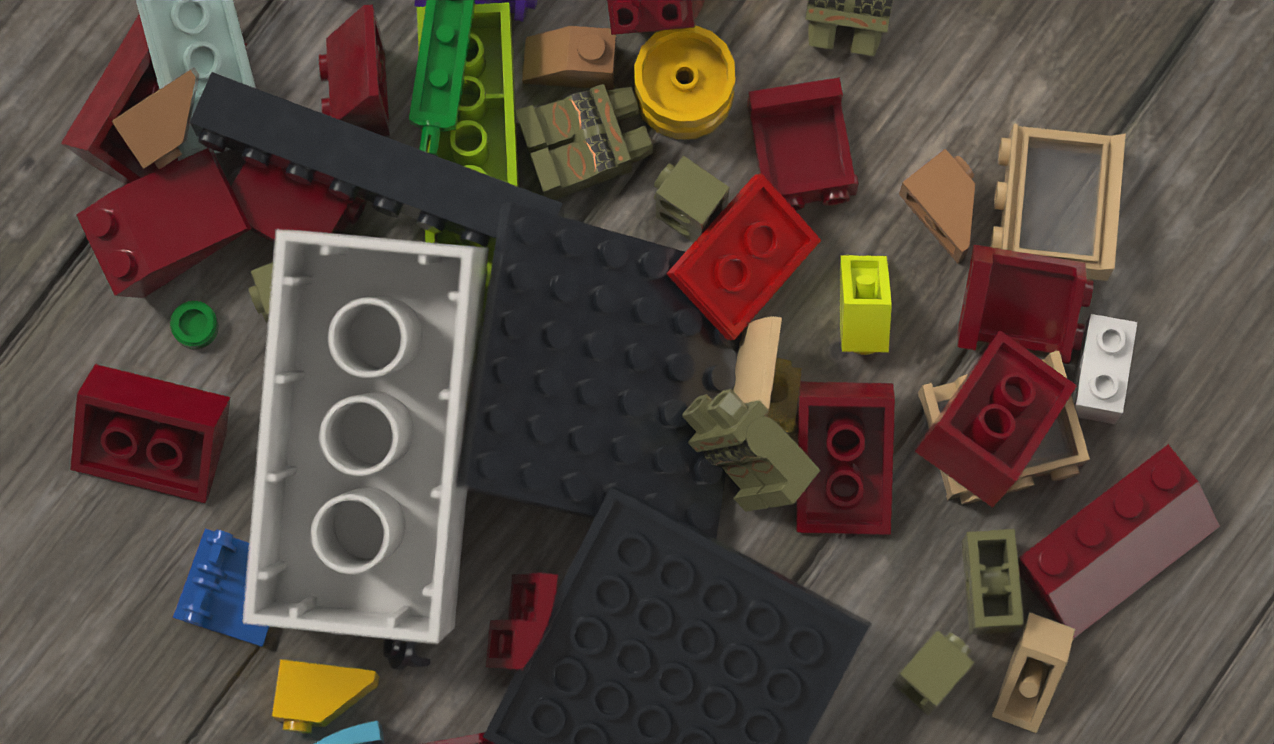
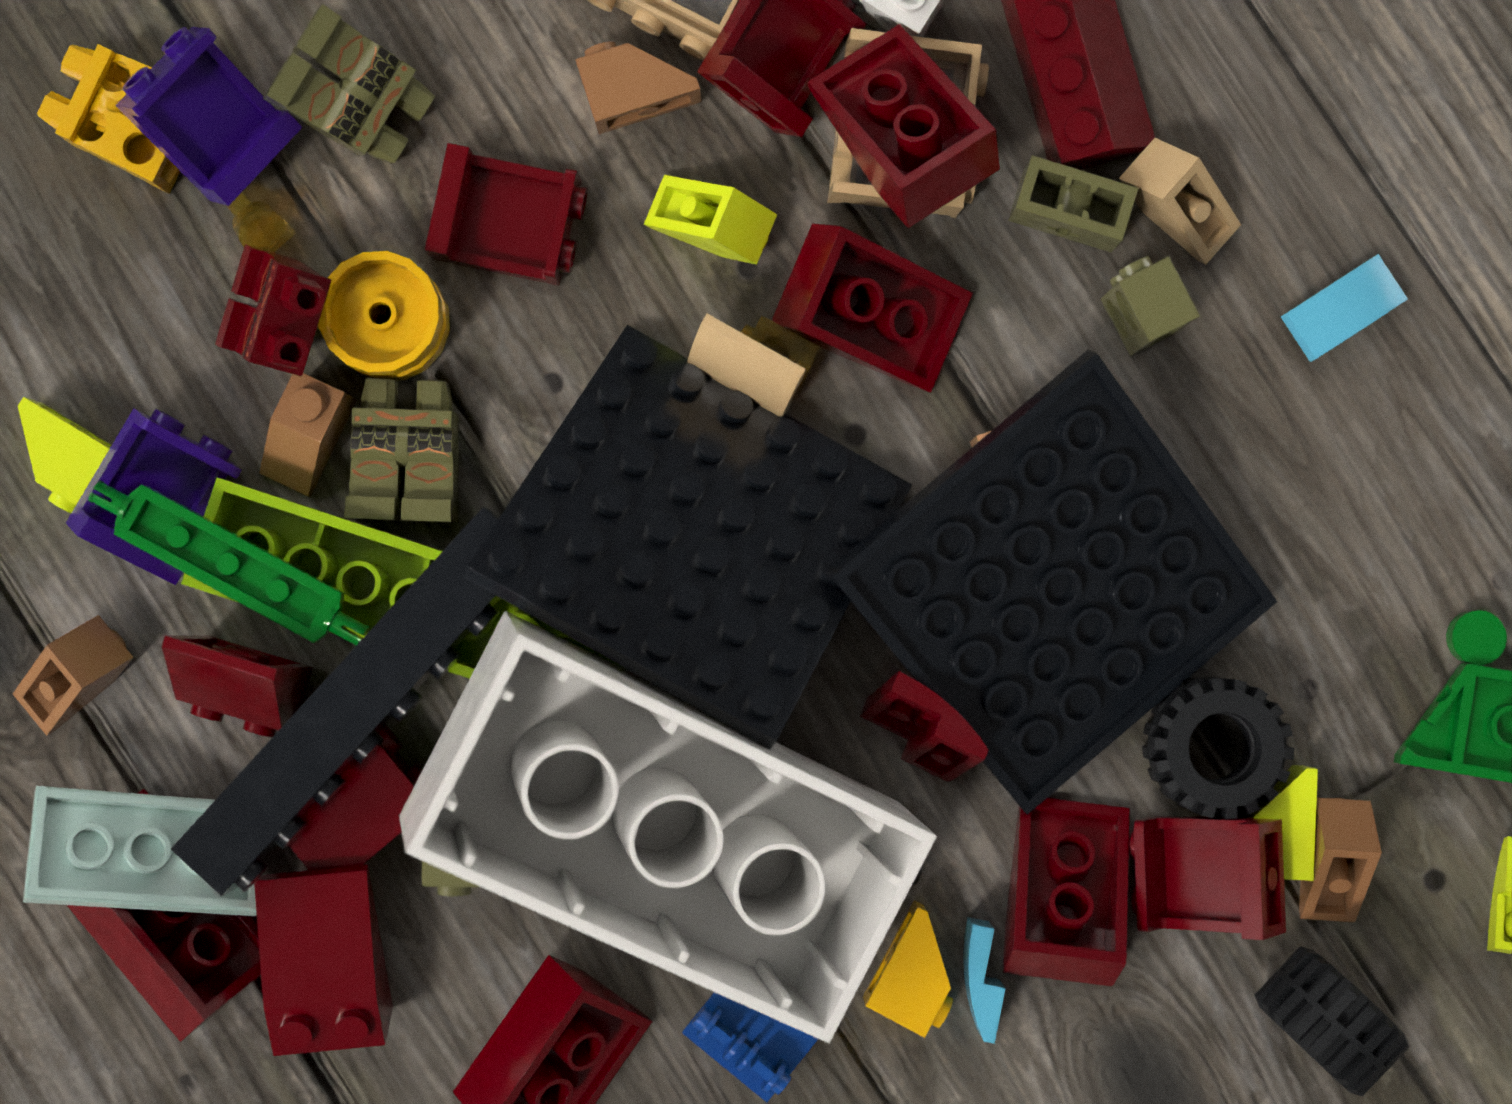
camera: 70 degrees left, 10 degrees up
medium nougat slope [112,67,199,169] -> none
green tile [170,301,219,349] -> none
olive brick [654,155,730,243] -> none
red tile [666,174,822,340] -> none
olive hips [682,389,820,512] -> none

